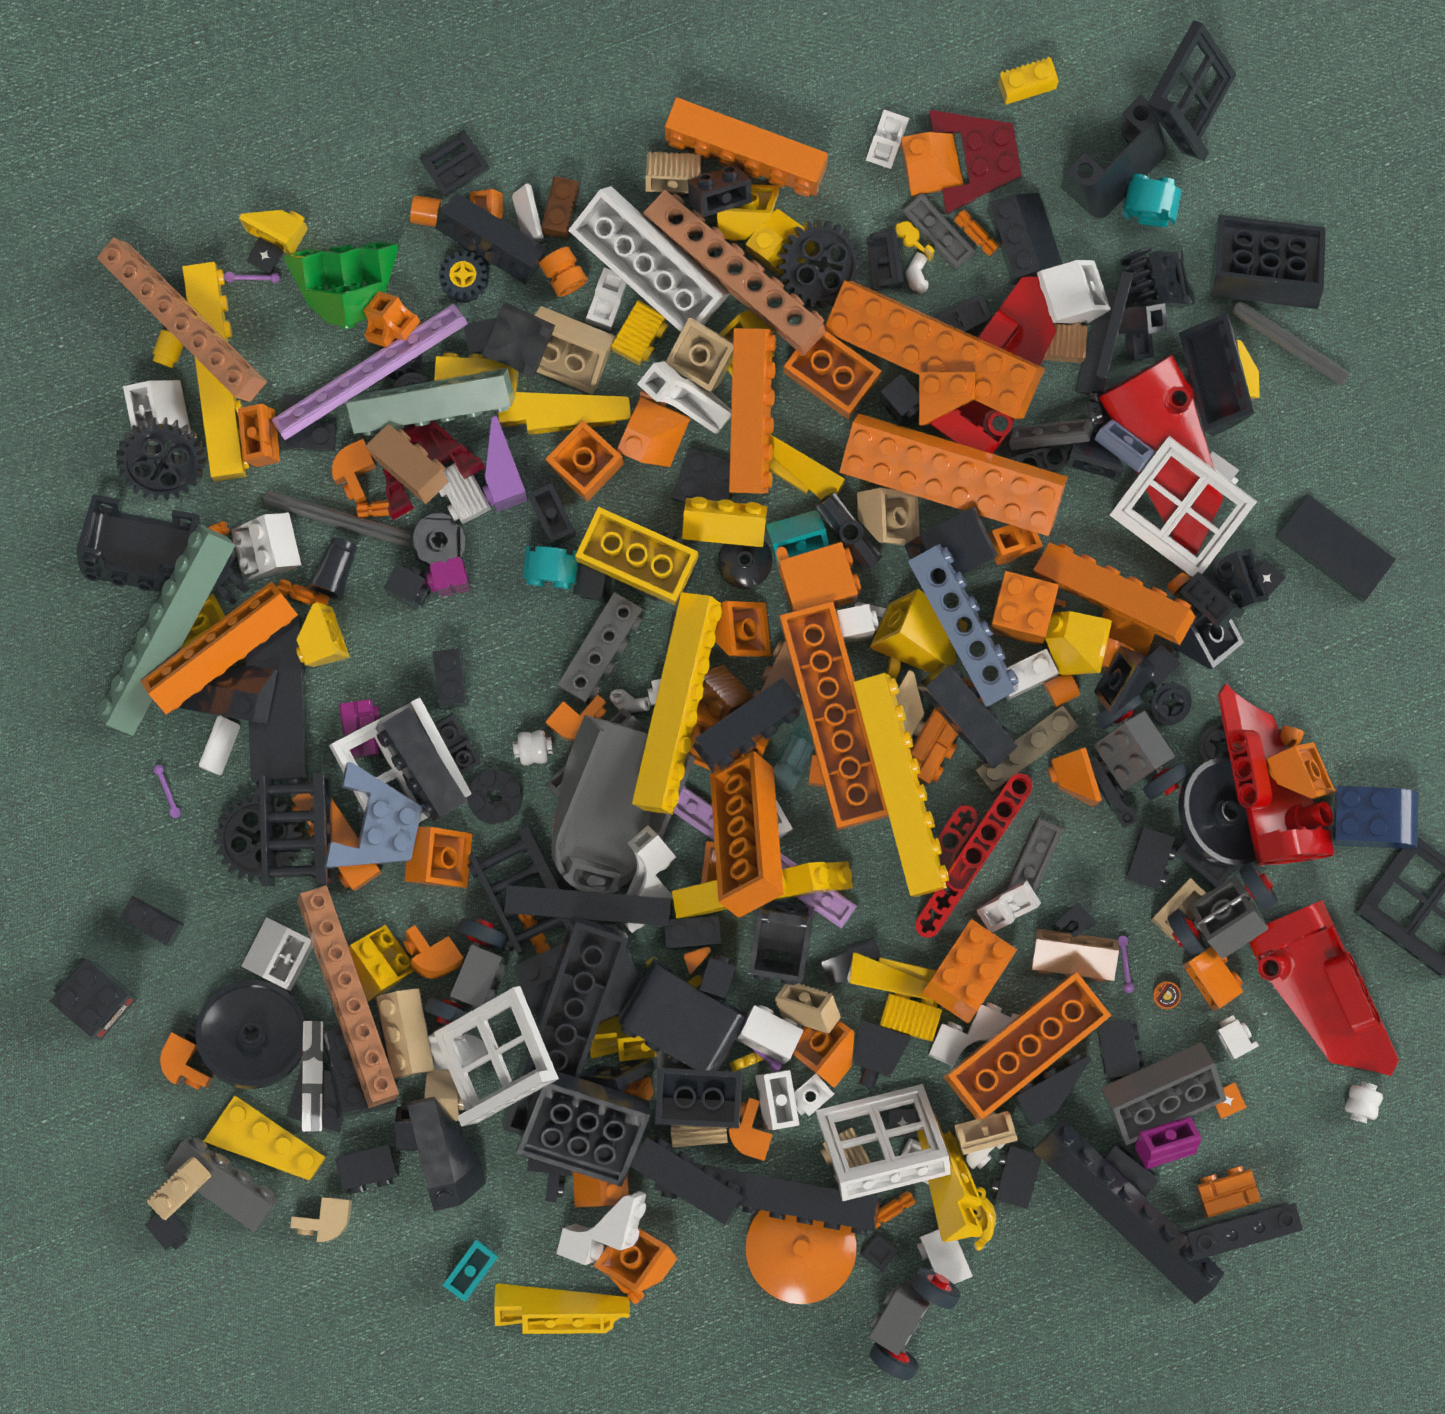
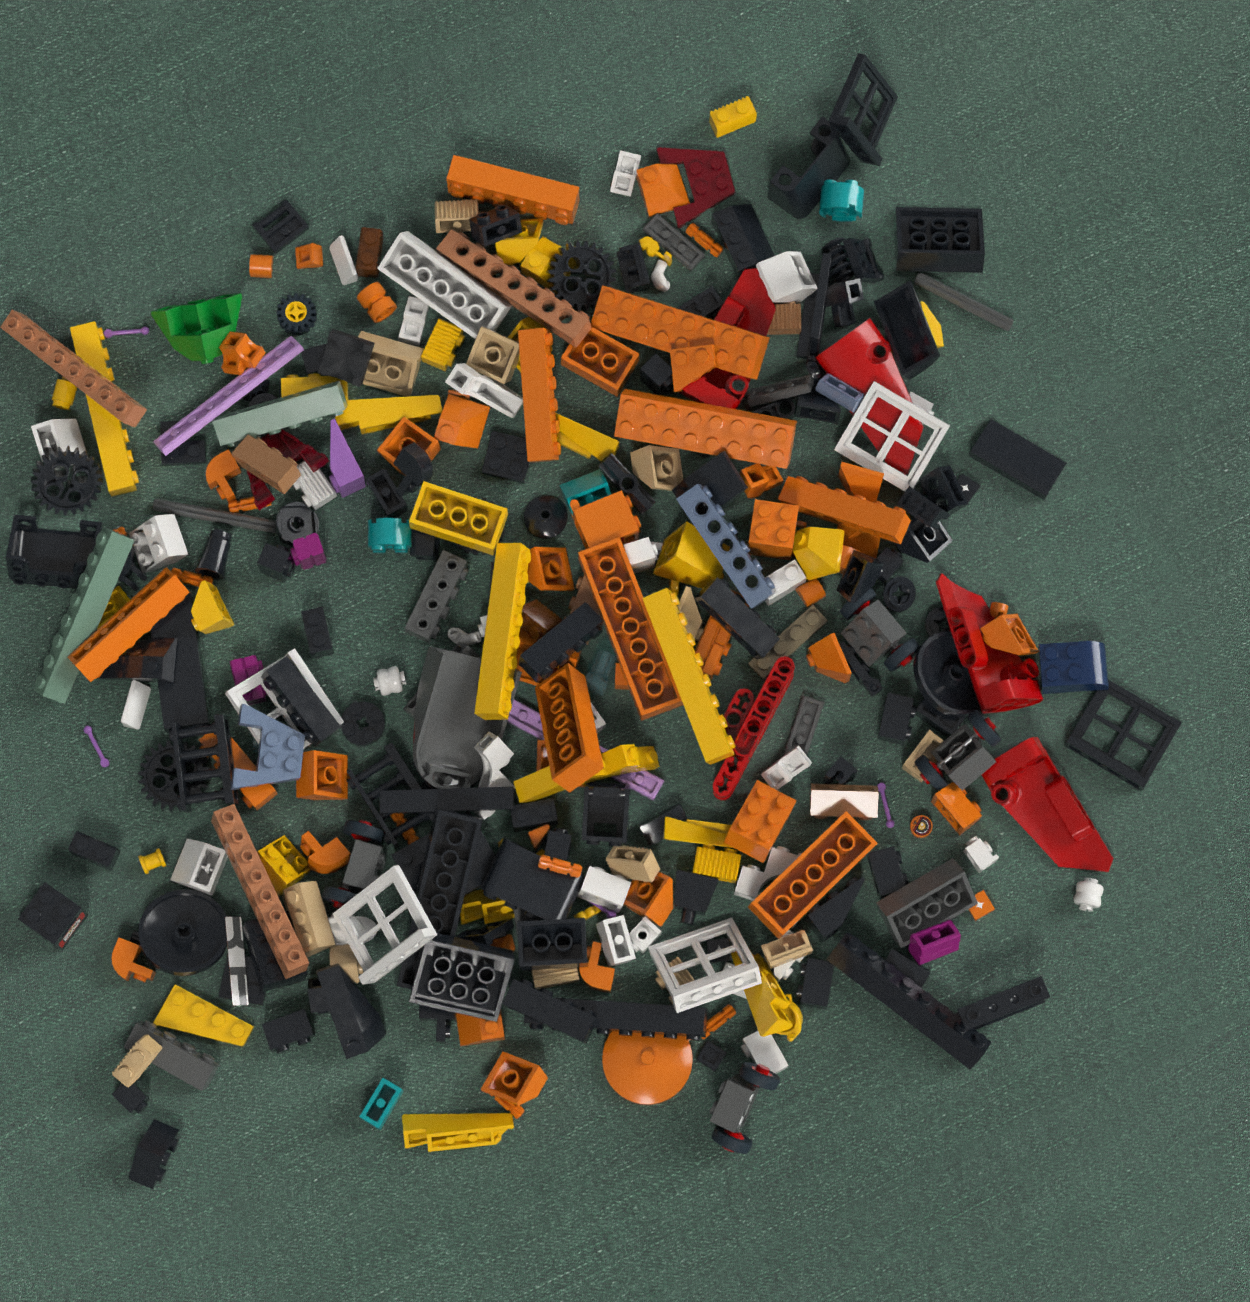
camera: 10 degrees left, 5 degrees down
orange brick [238,404,280,467] -> none
yellow slope [239,210,308,254] -> none
black tile [246,237,284,275] -> none
tan brick [290,1197,352,1242] -> none
black slope [434,713,482,774] -> none
black brick [435,193,548,284] -> none
orange brick [545,695,607,742] -> none
white arch [556,1191,646,1265] -> none
yellow brick [682,497,767,547] -> none
orange tile [1167,571,1192,596] -> none
orange brick [1195,1166,1261,1218] -> none
none -> black brick [128,1119,180,1189]
none -> yellow bush [138,848,167,874]
none -> black brick [393,442,433,496]
none -> orange axle [538,855,582,878]
none -> orange slope [838,462,884,502]

